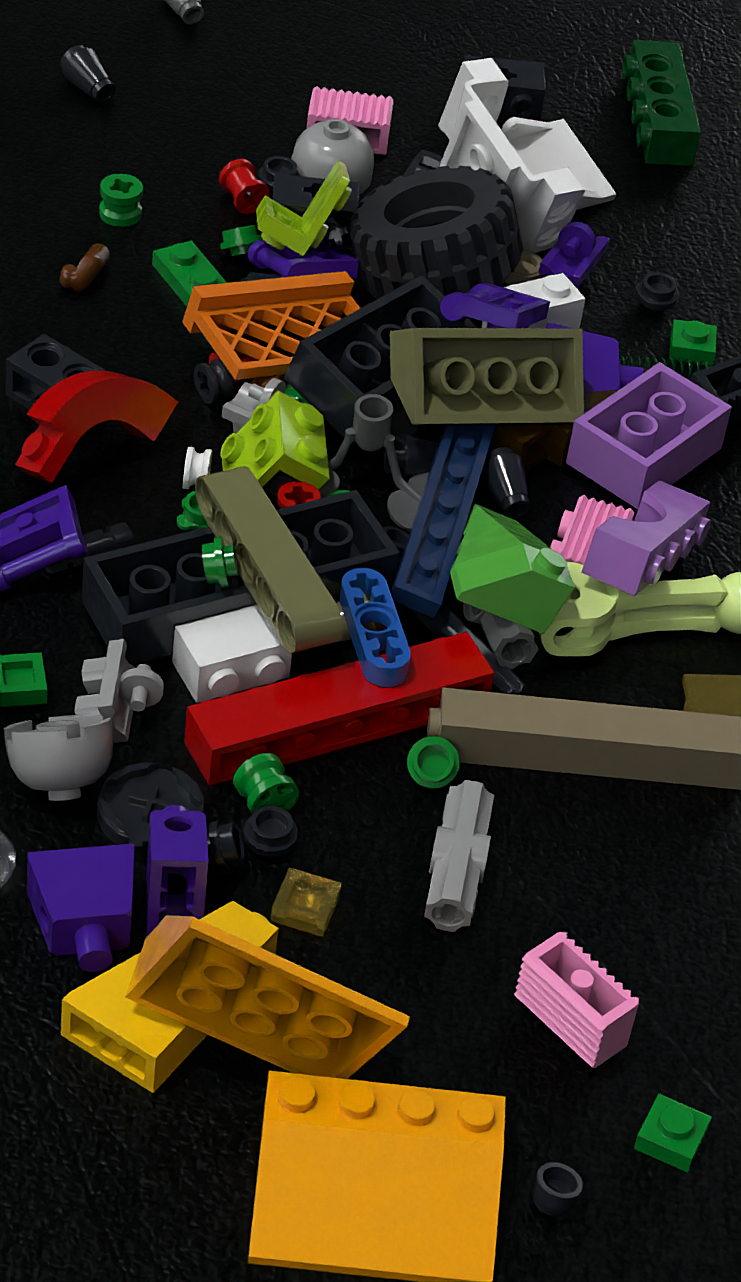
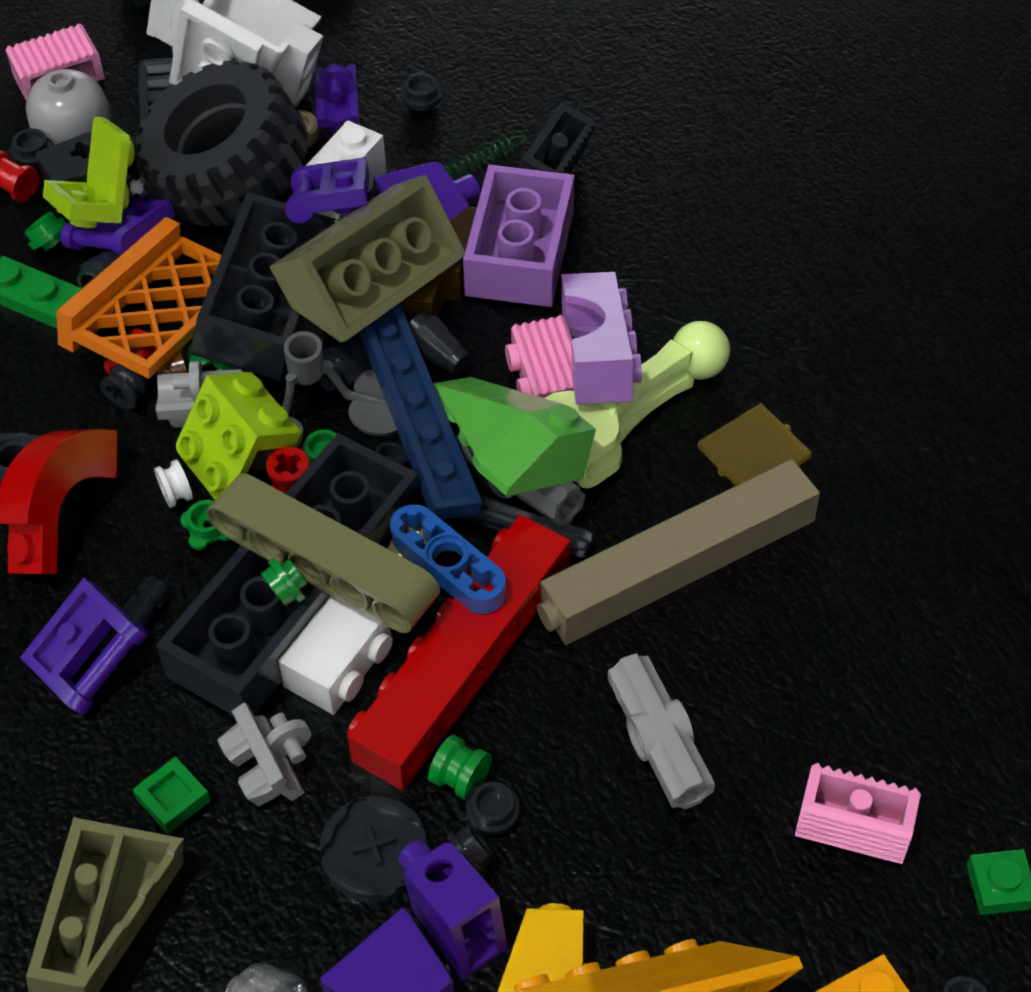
camera: 25 degrees left, 10 degrees up
light grey cylinder [4,715,113,801] -> none
clear yellow plate [271,867,341,937] -> none
green plate [407,736,459,789] -> none
green plate [669,319,717,366] -> none

